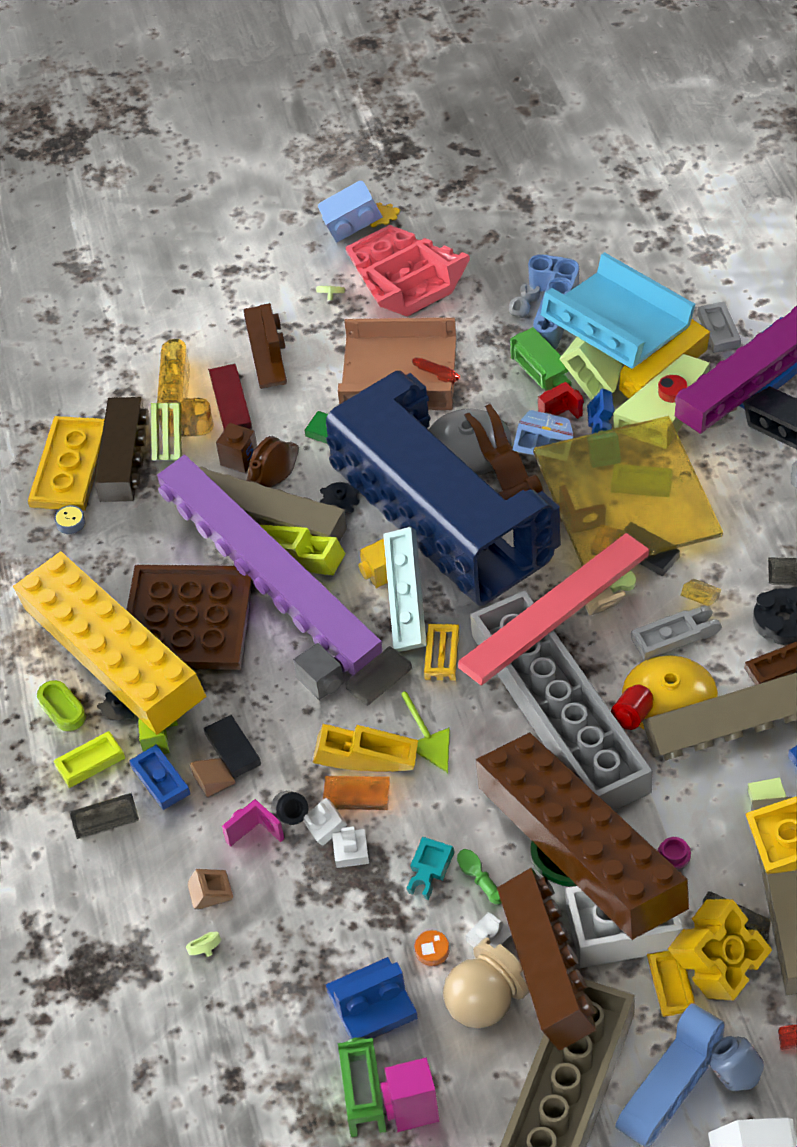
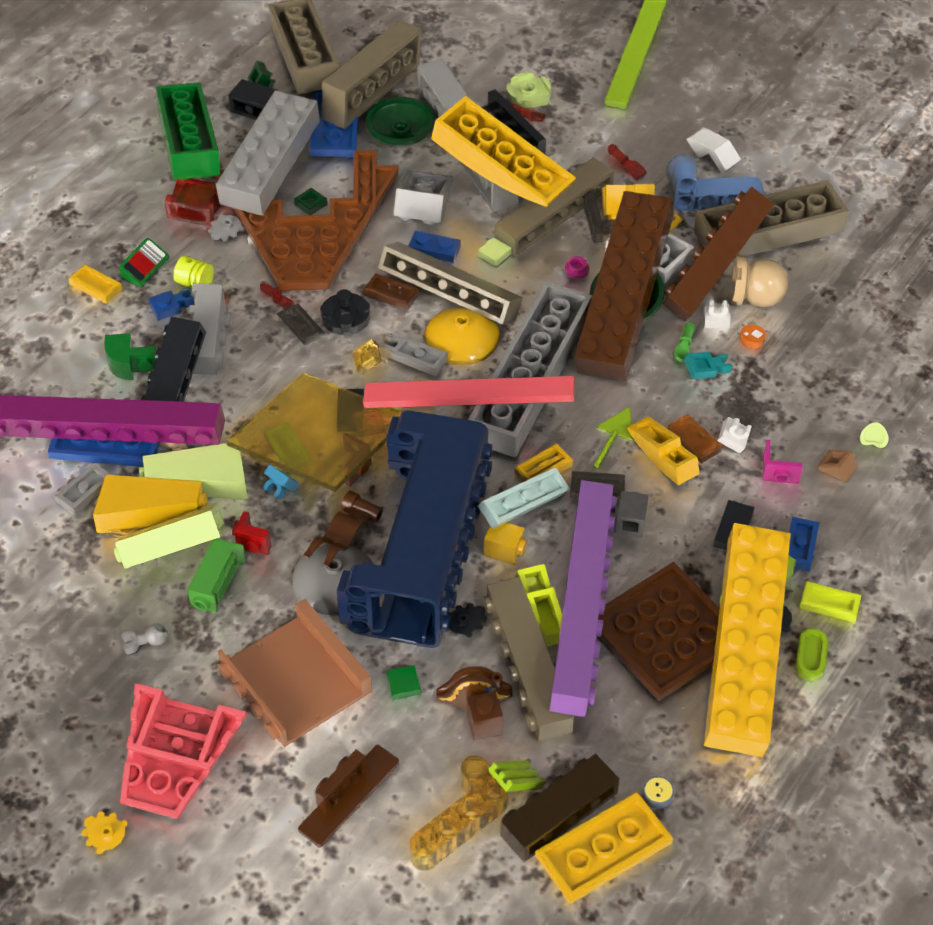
camera: 135 degrees left, 0 degrees up
clear smoke tile [69,793,140,839] -> none
medium nougat slope [190,758,235,797] -> none
dark red tile [208,363,252,430] -> none
black brick [271,791,309,825] -> none
yellowish green piece [316,286,345,300] -> none
light blue bracket [318,181,382,243] -> none
blue bracket [325,957,418,1039] -> none
white tile [332,826,369,868] -> none
bright green window [338,1037,387,1137] -> none
dark pink brick [380,1057,440,1132] -> none
clear red piece [412,357,460,385] -> none
light blue torso [512,410,573,463] -> none
medium blue beam [528,254,579,349] -> none
medium azure panel [540,252,696,369] -> none
blue plate [587,388,615,438] -> none
red brick [611,685,653,730] -> none
red tile [658,375,687,403] -> none

